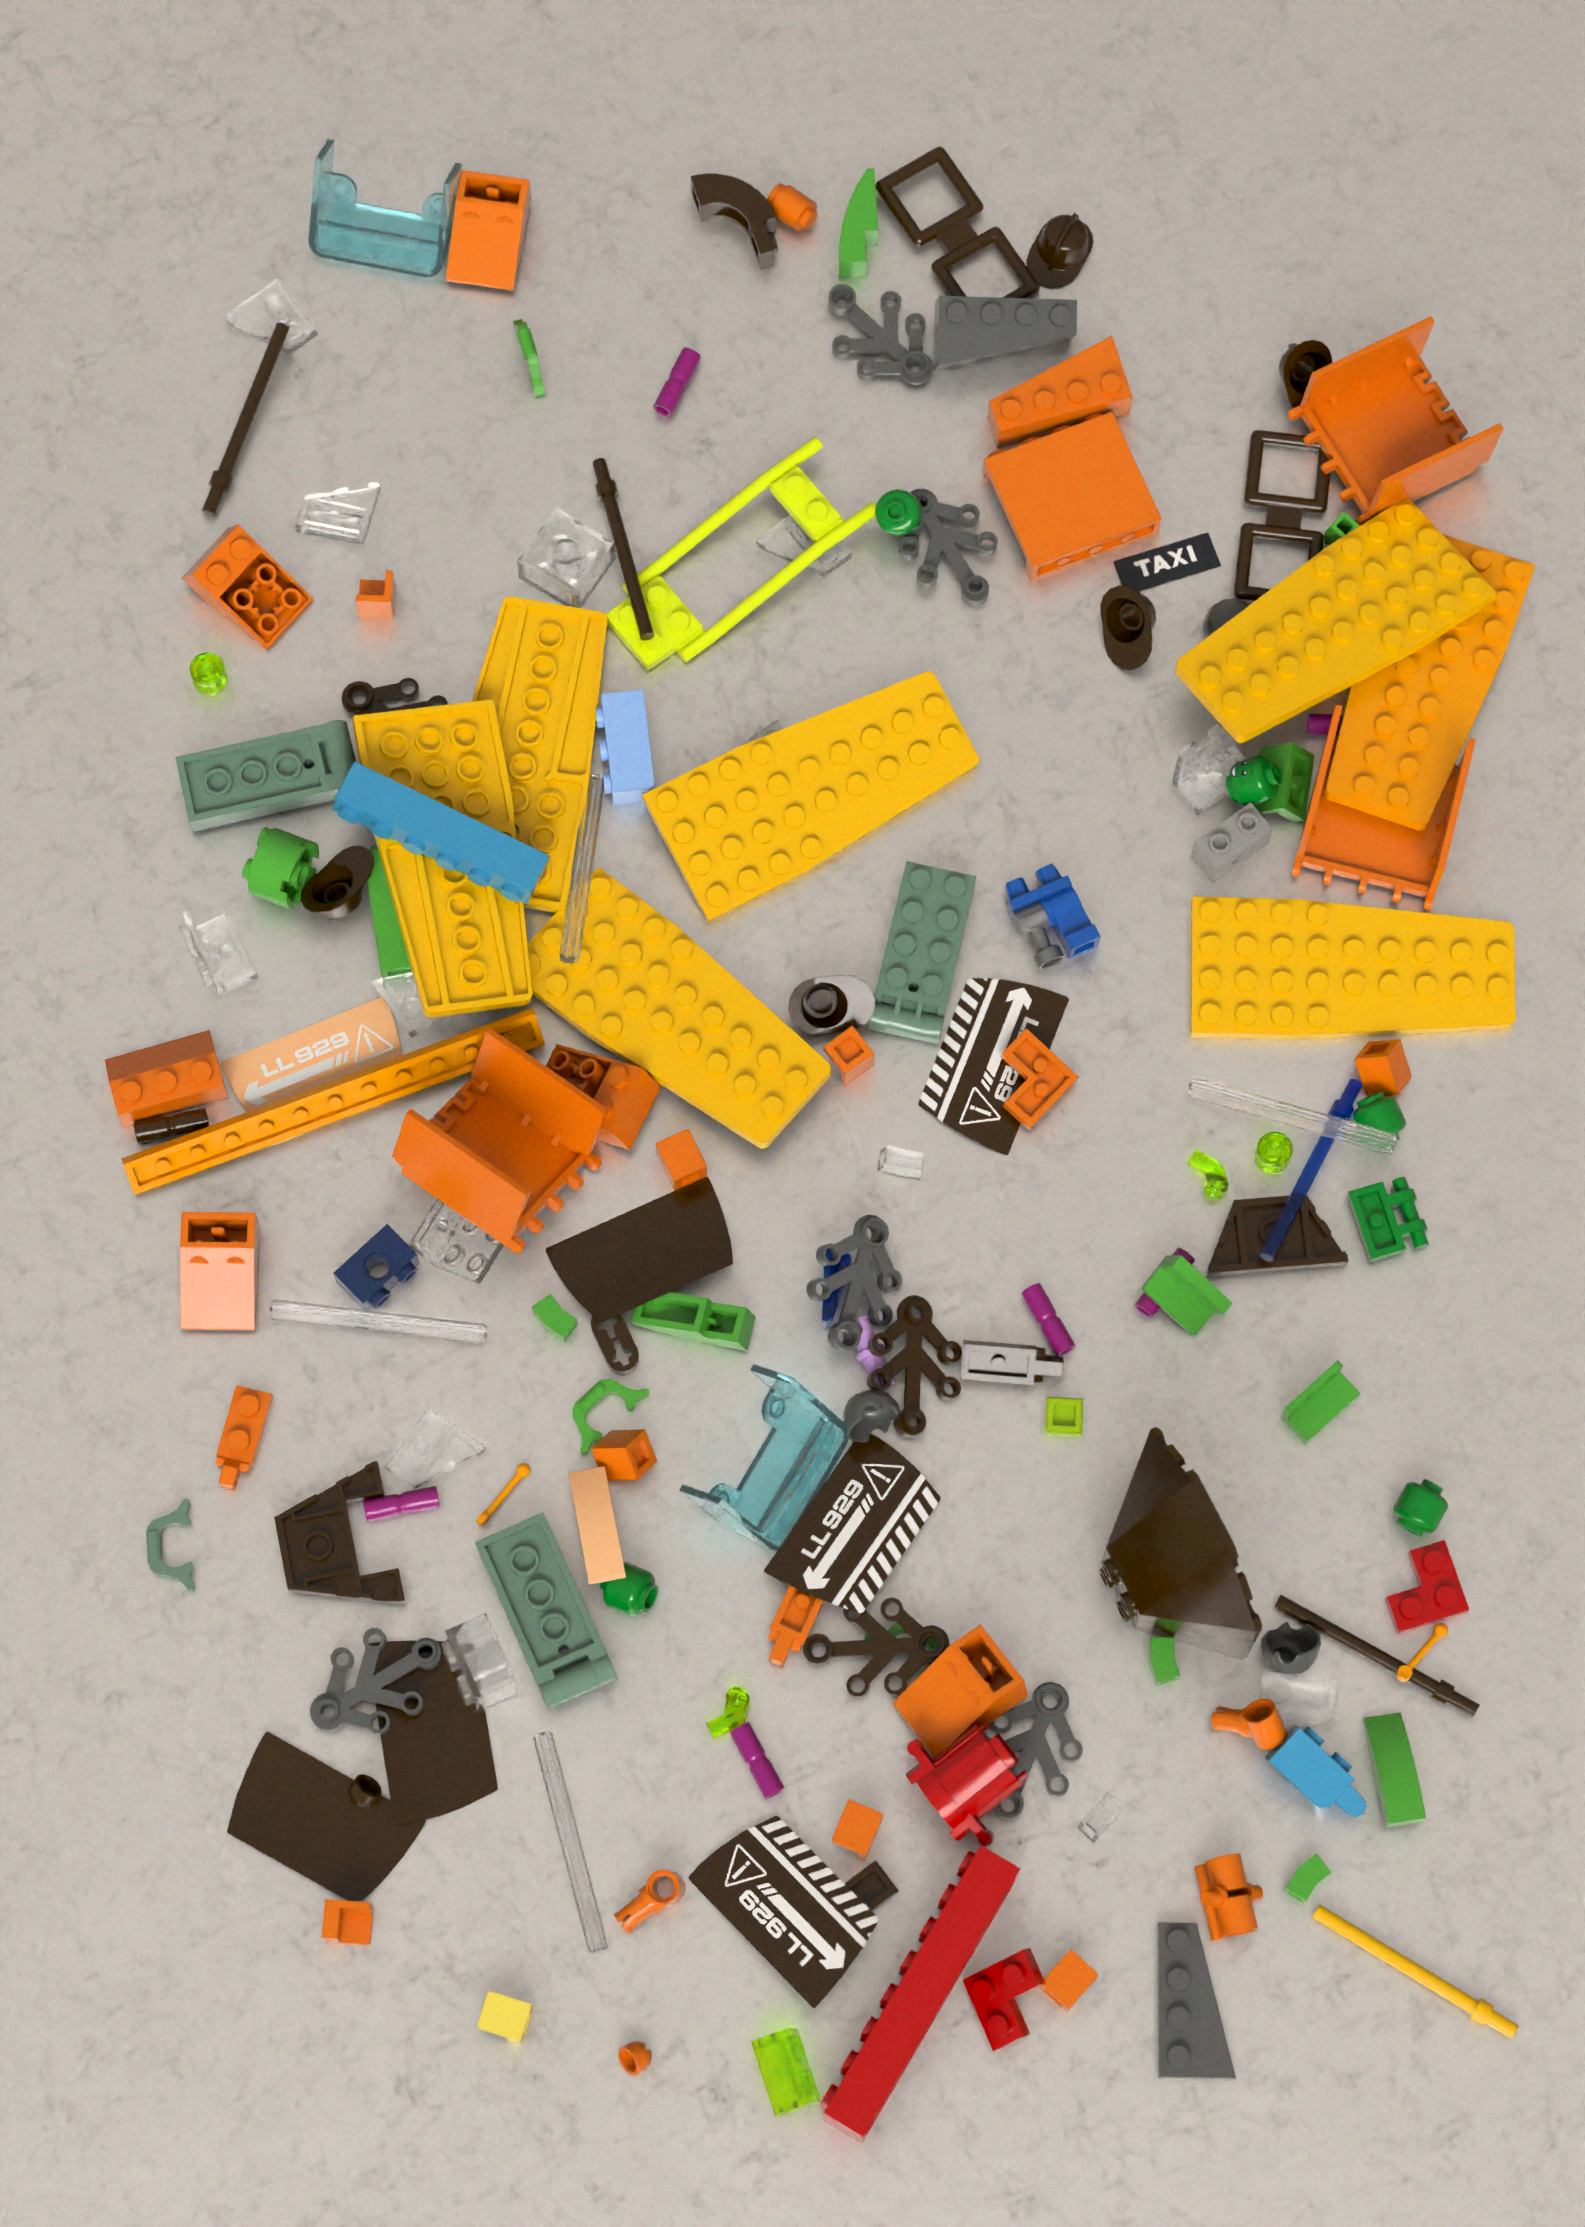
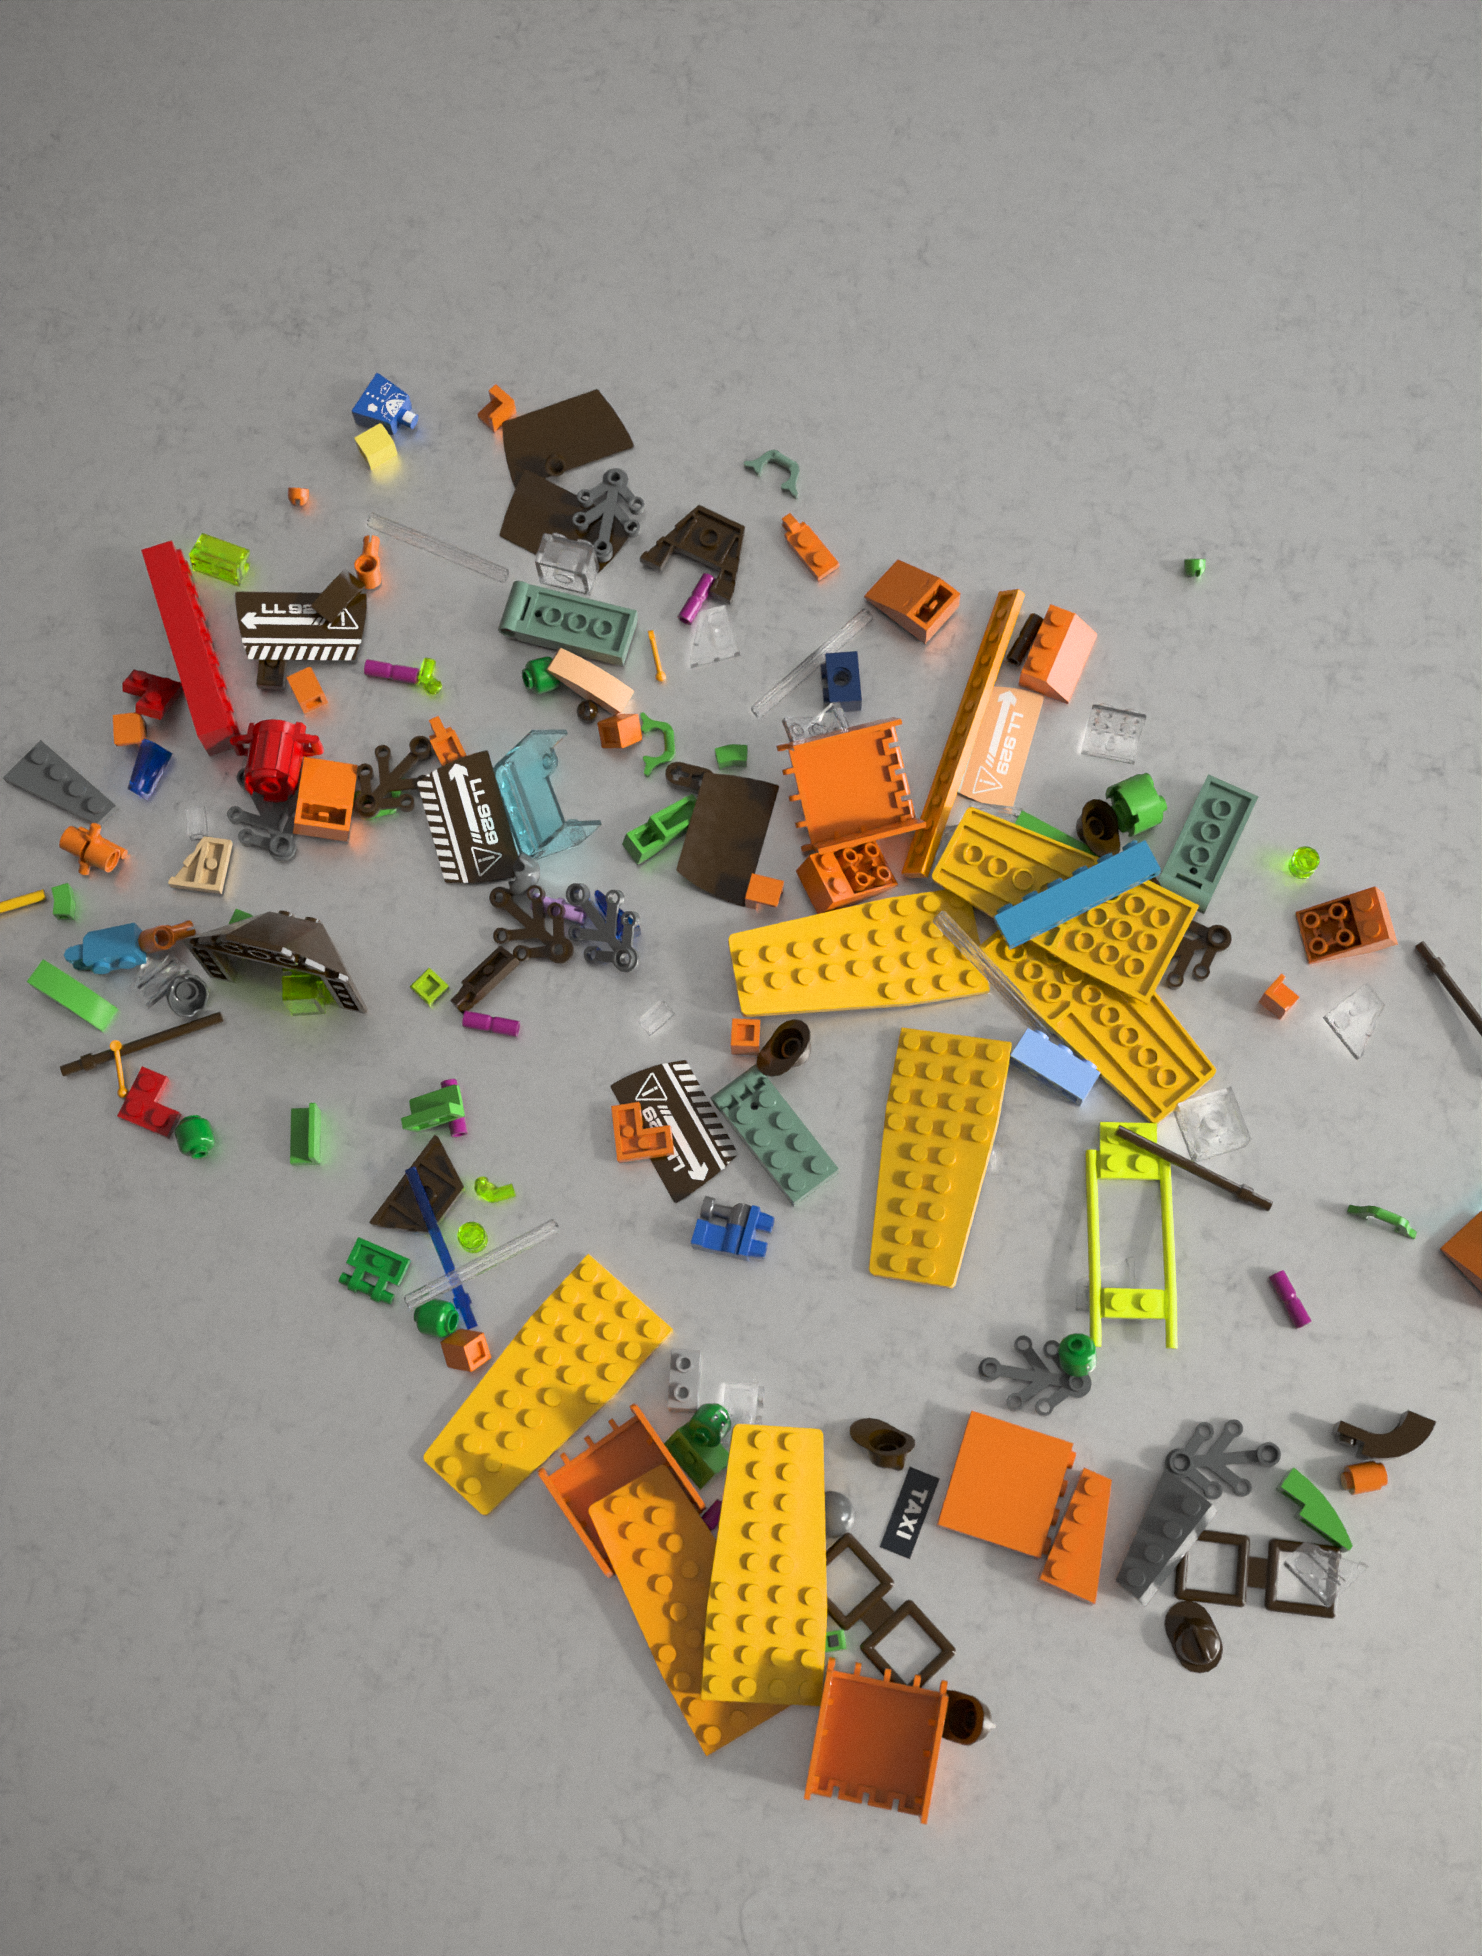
camera: 135 degrees right, 0 degrees up
none -> clear blue slope [127,738,173,801]
none -> tan wing [168,836,233,894]
none -> dark brown slope [310,569,366,625]
none -> blue torso [351,373,419,435]
none -> dark brown hinge [577,700,598,724]
none -> clear wing [1283,1541,1369,1608]

